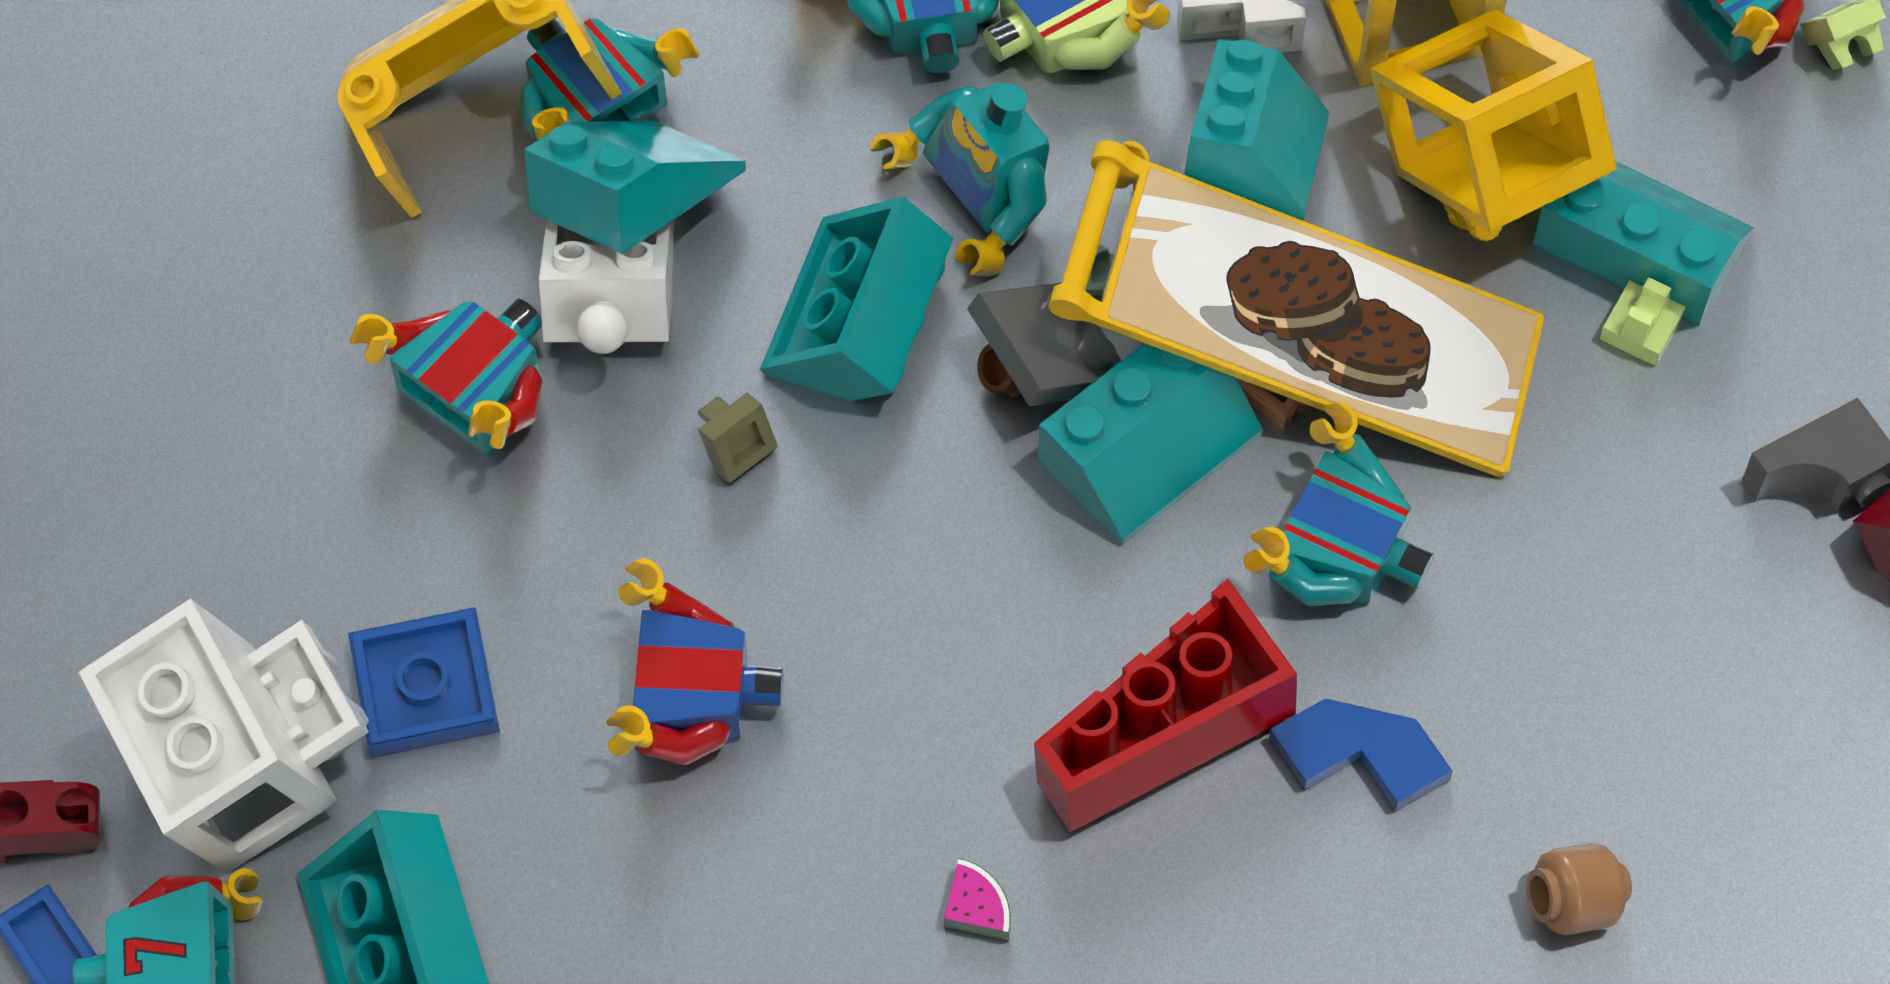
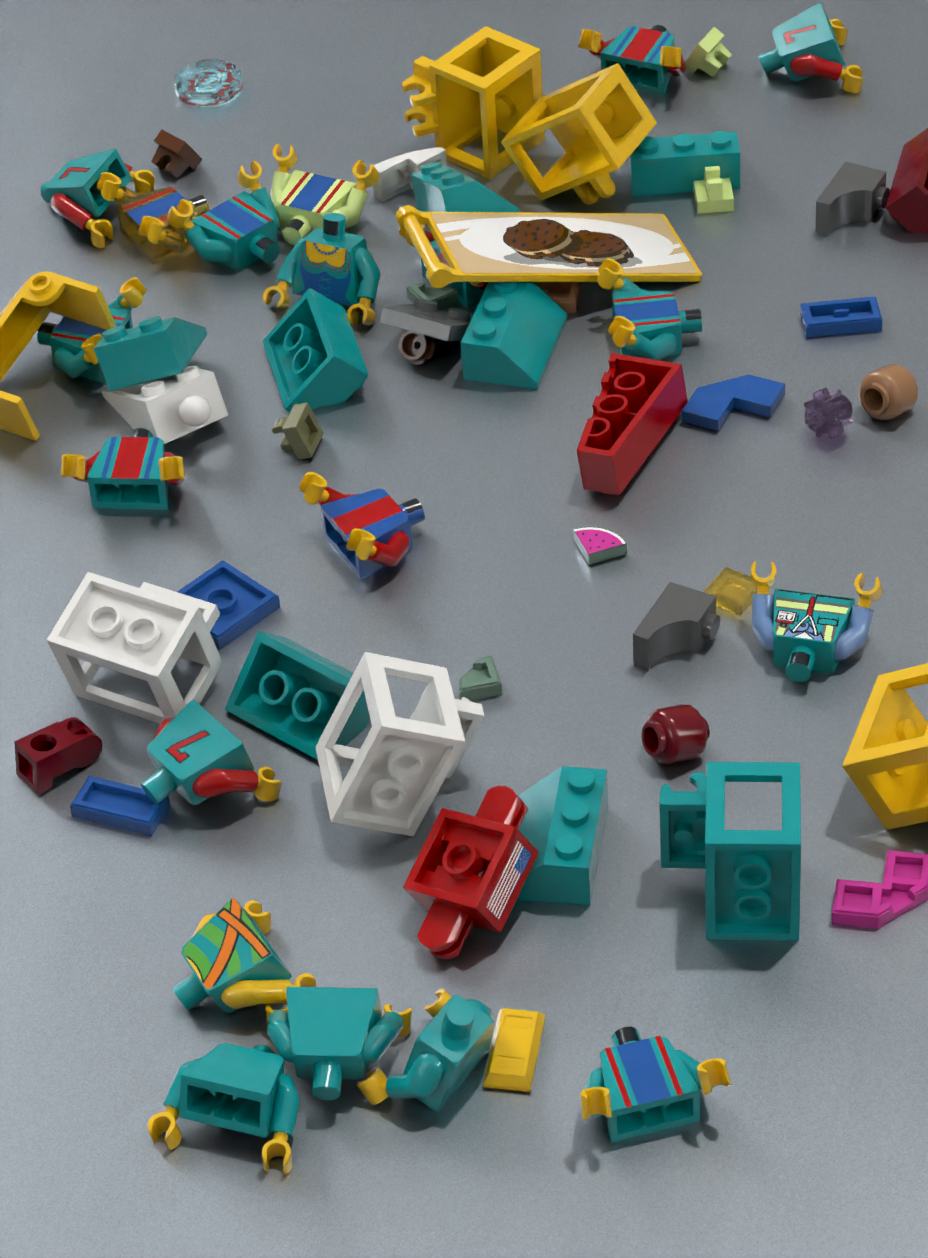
camera: 30 degrees left, 20 degrees down
none -> blue tile [800,297,883,338]
none -> clear purple gear [804,388,853,439]

